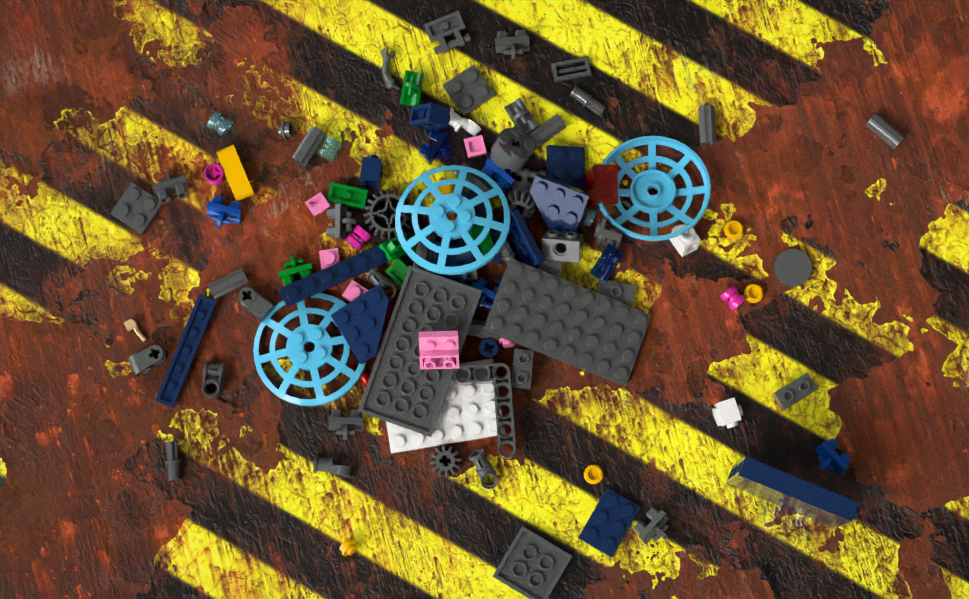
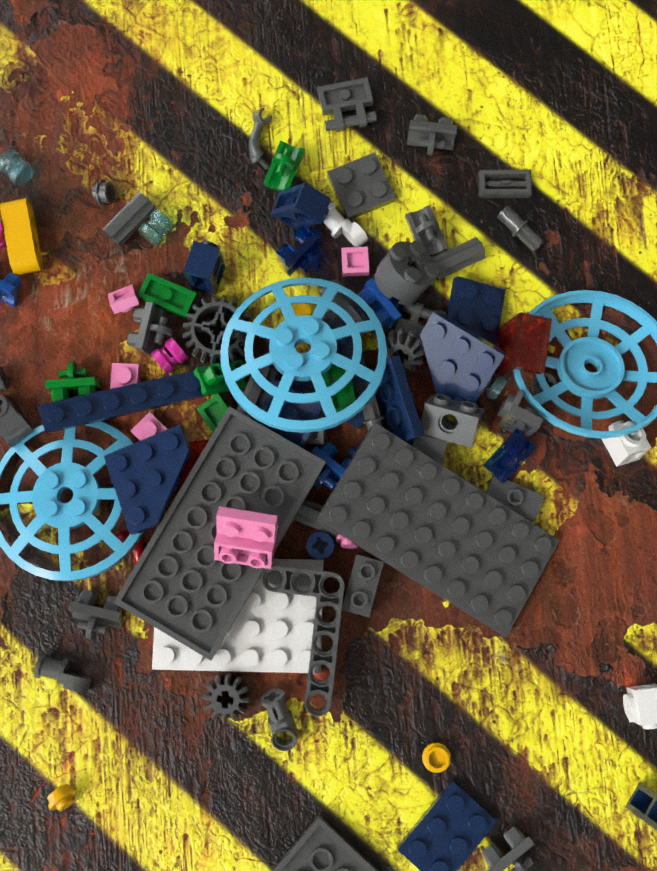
camera: 10 degrees right, 0 degrees up
dark grey connector [365,266,399,301] -> none

